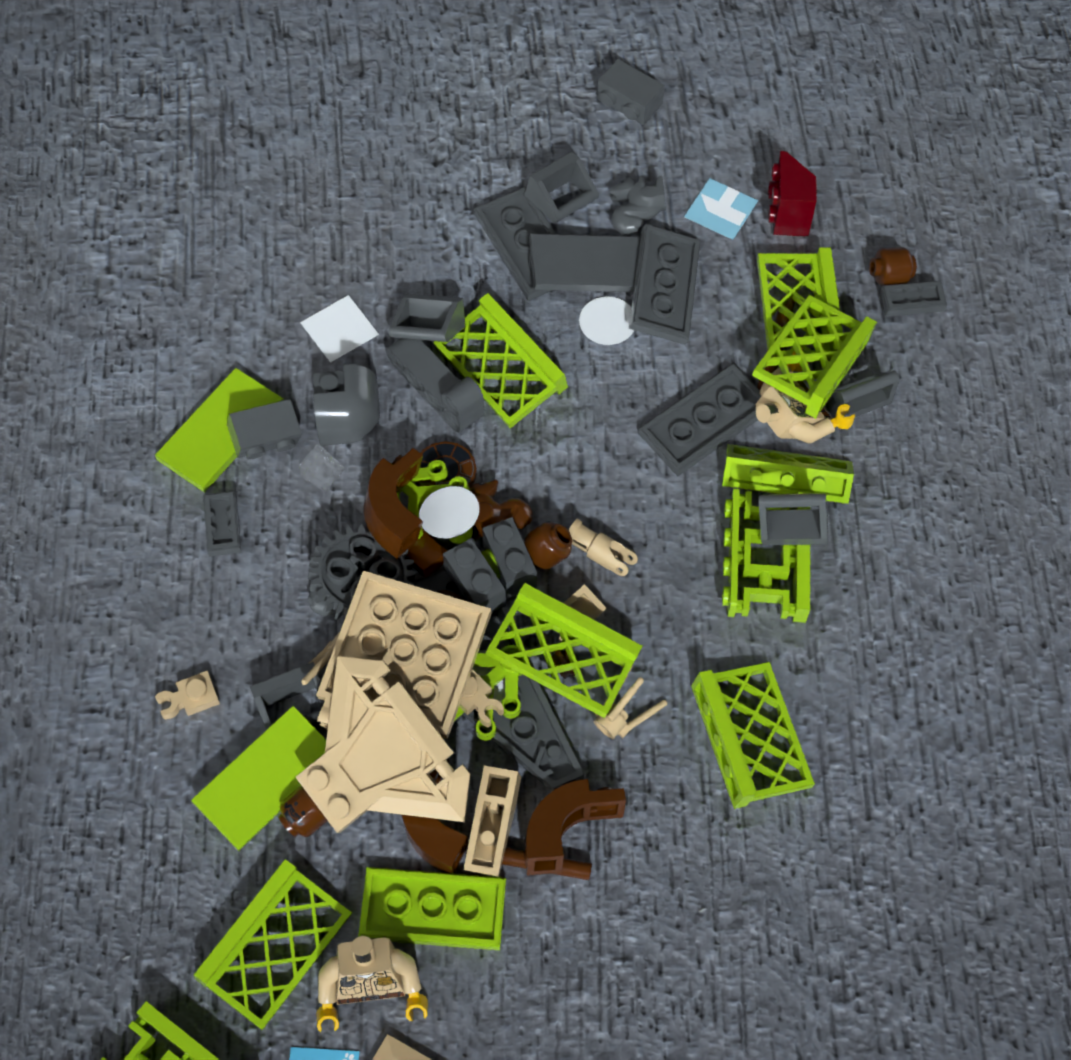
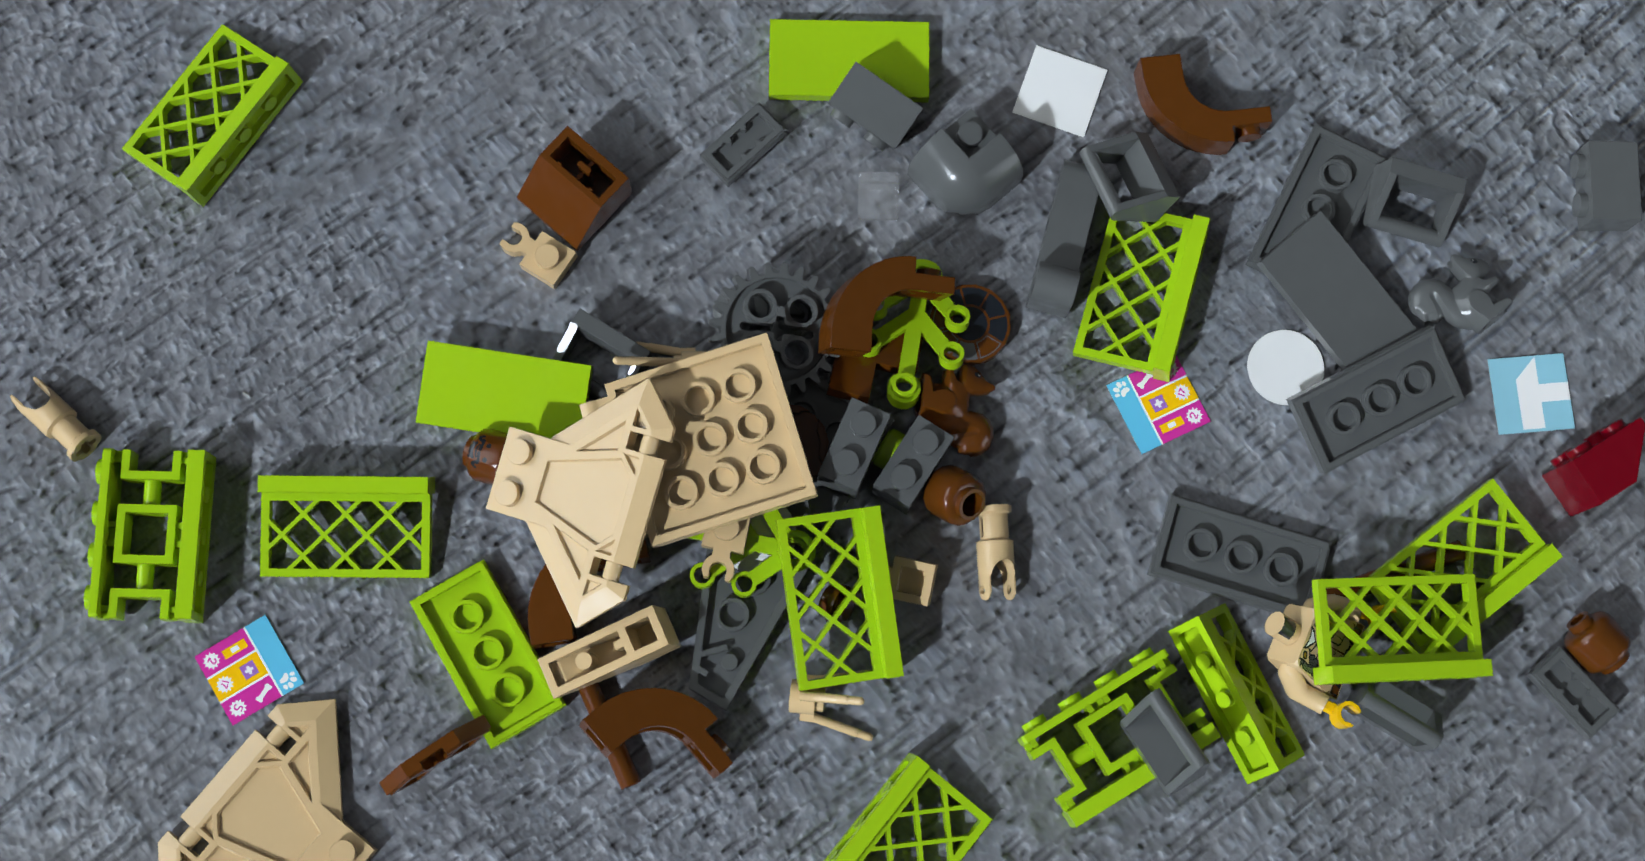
camera: 50 degrees right, 15 degrees up
tan torso [316,936,428,1032] -> none
white sticker [419,486,479,538] -> none
none -> reddish brown tile [379,714,491,795]
none -> reddish brown slope [517,126,632,251]
none -> sticker [1106,356,1211,454]
none -> reddish brown arch [1134,54,1273,155]

